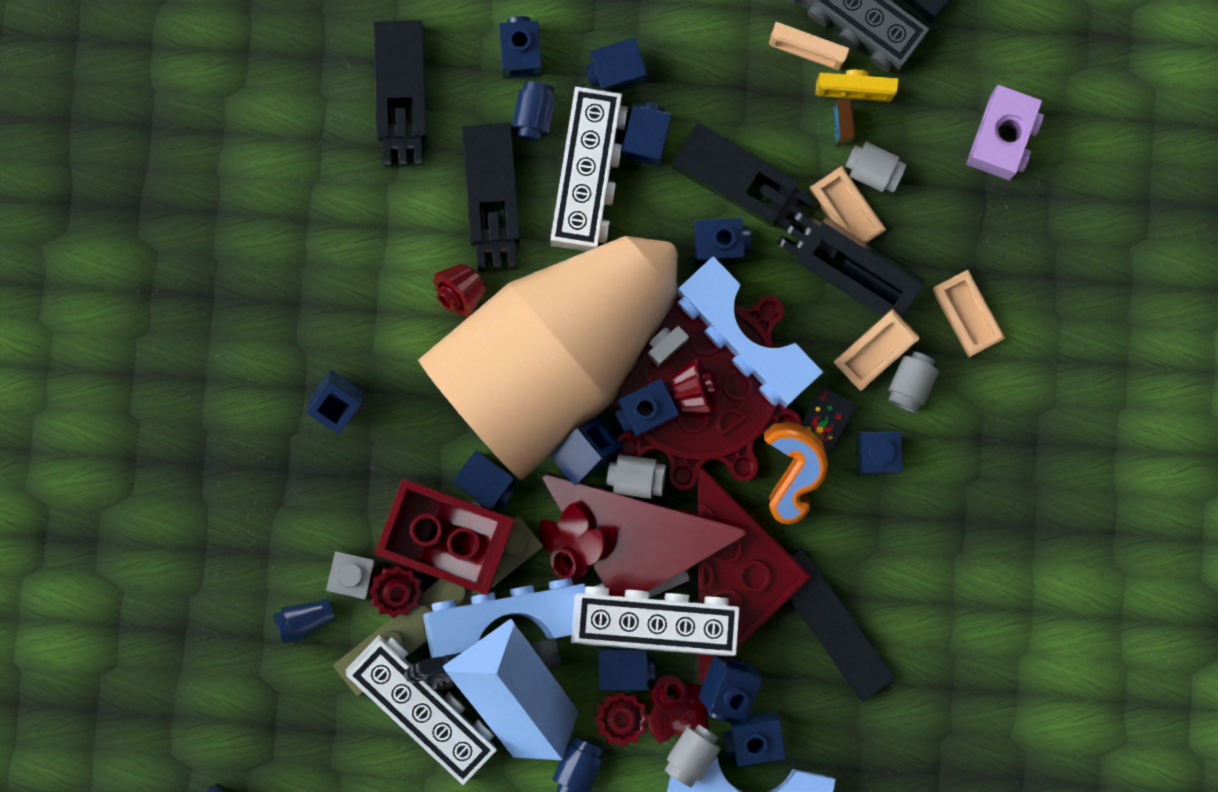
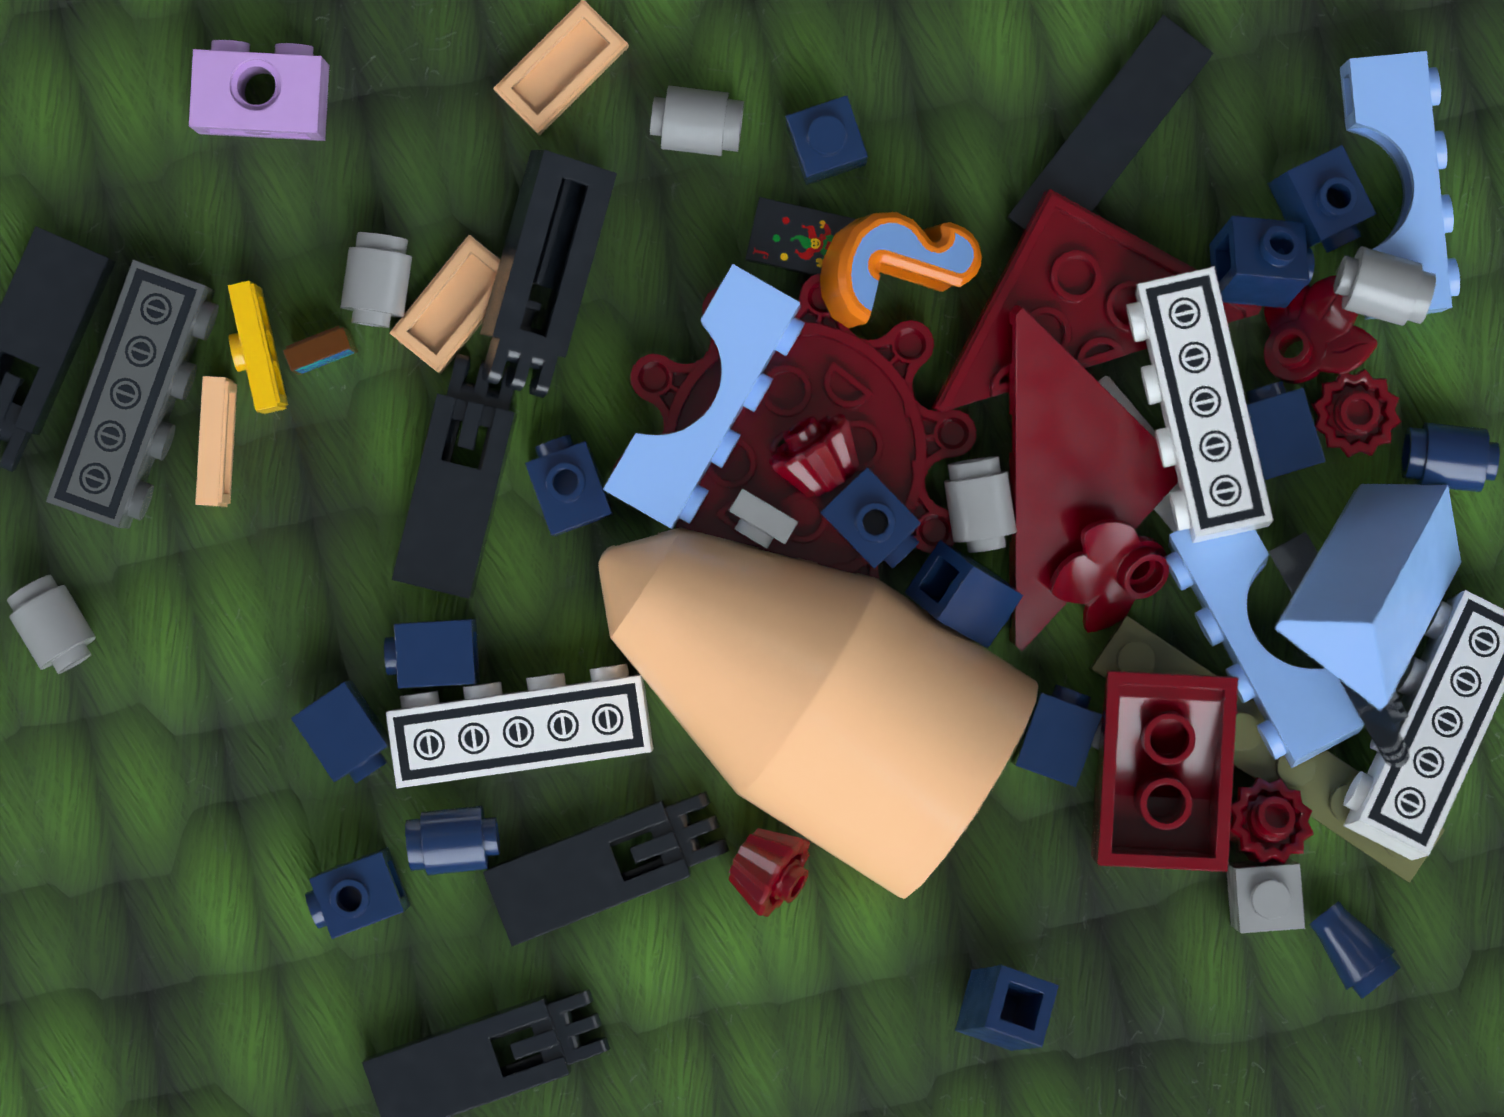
camera: 105 degrees left, 5 degrees up
light nougat tile [834,308,919,391] -> none

